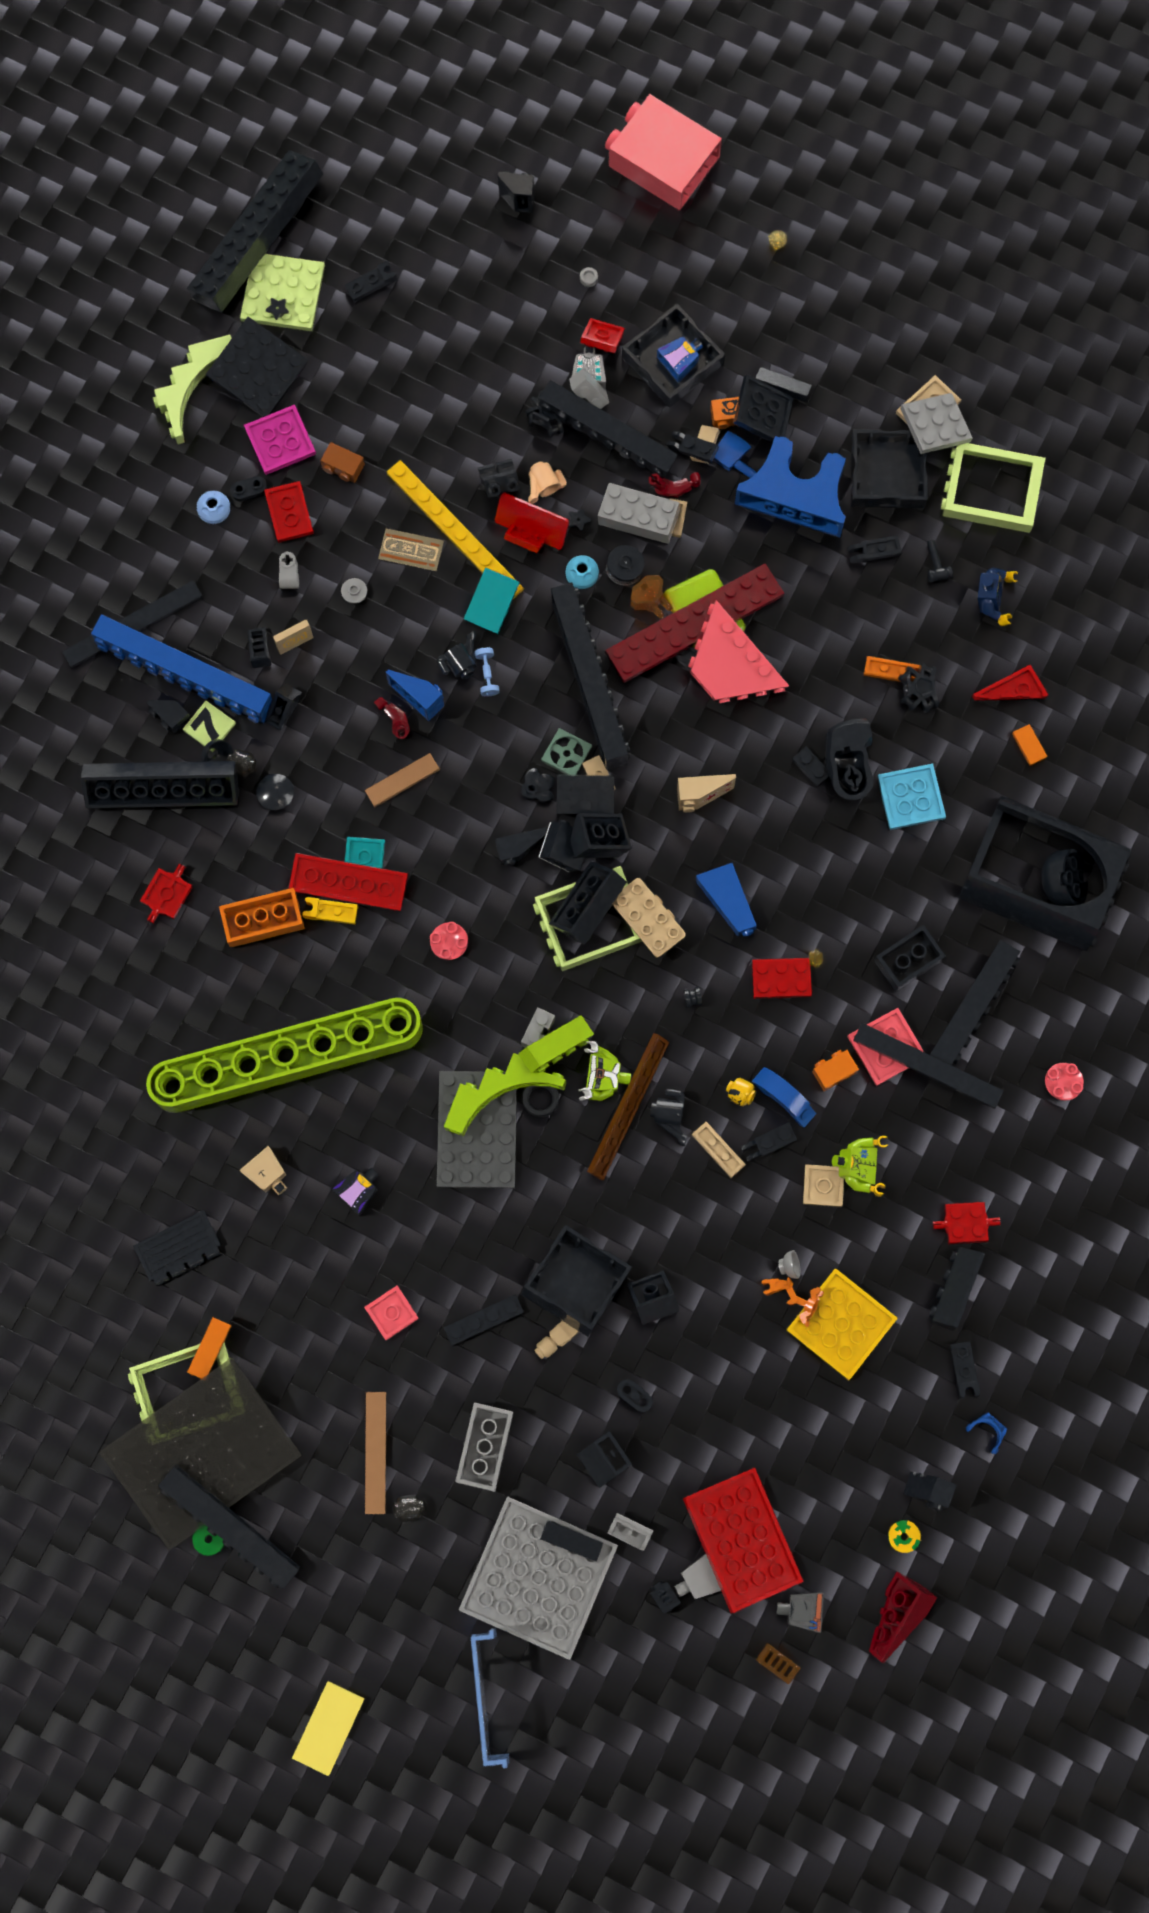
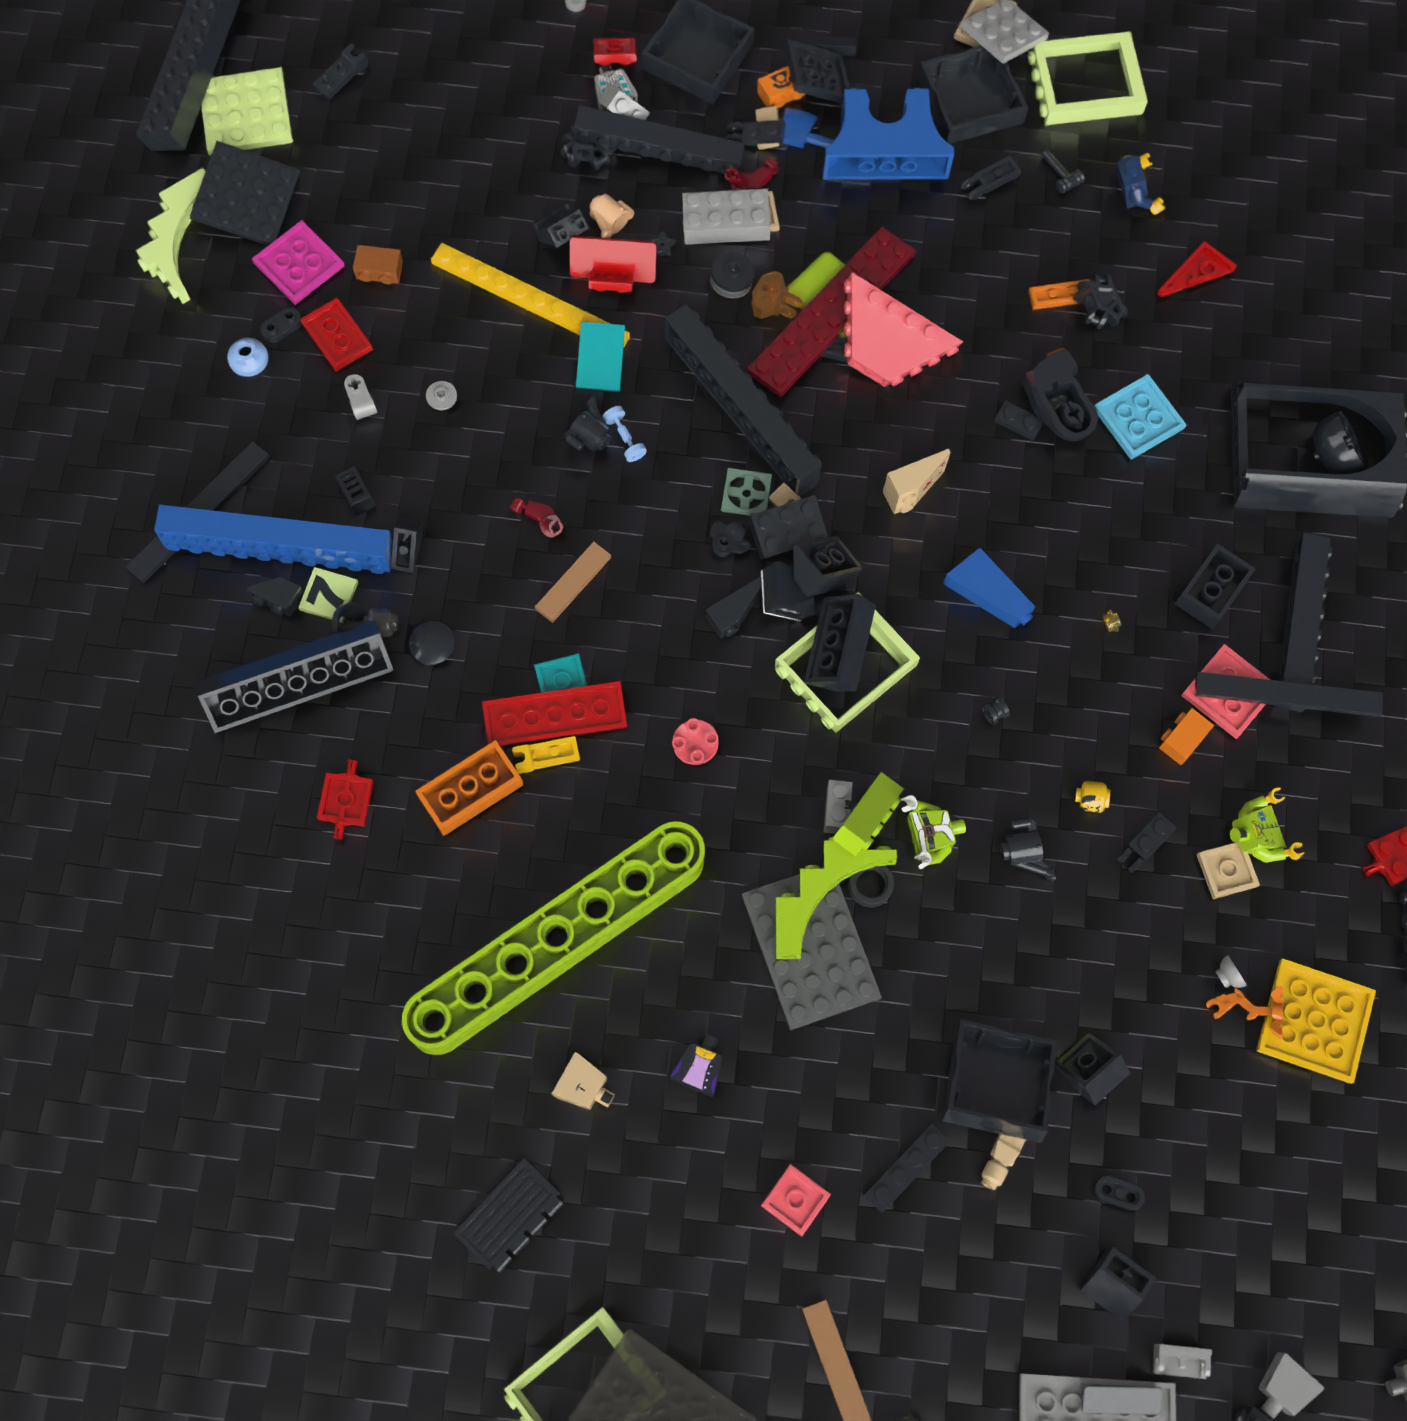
camera: 25 degrees left, 5 degrees down
orange tile [187,1317,231,1381] -> none
black plate [265,298,289,320] -> none
tan tile [273,620,313,655] -> none
sticker [378,529,444,571] -> none
blue slope [386,670,444,721] -> none
light grey brick [455,1403,514,1492] -> none
medium azure piece [565,555,599,589] -> none
reddish brown tile [587,1033,669,1181] -> none
tan bracket [612,878,685,957] -> none
blue torso [657,337,703,383] -> none
red plate [683,1468,803,1614] -> none
tan tile [692,1122,746,1178] -> none
red plate [752,958,812,999] -> none
blue arch [752,1067,817,1127] -> none
orange tile [1012,724,1047,766] -> none

